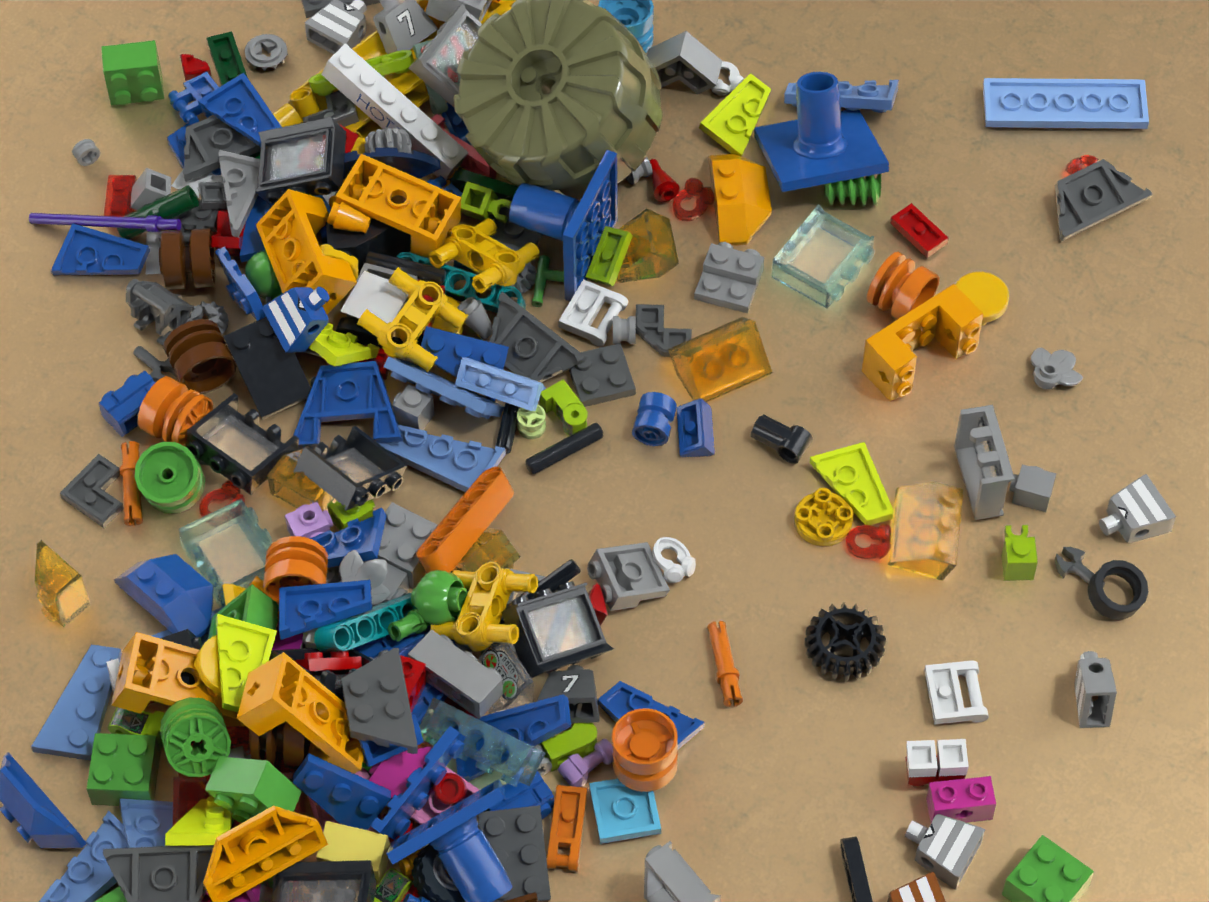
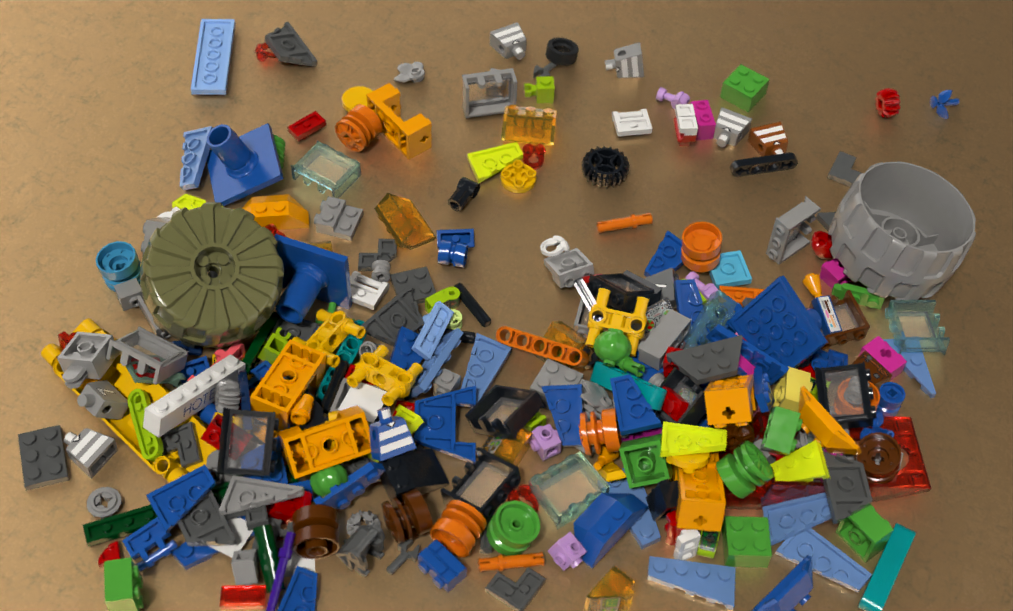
camera: 95 degrees left, 5 degrees down
none -> lavender brick [547,532,587,571]
none -> lavender leg [656,87,690,110]

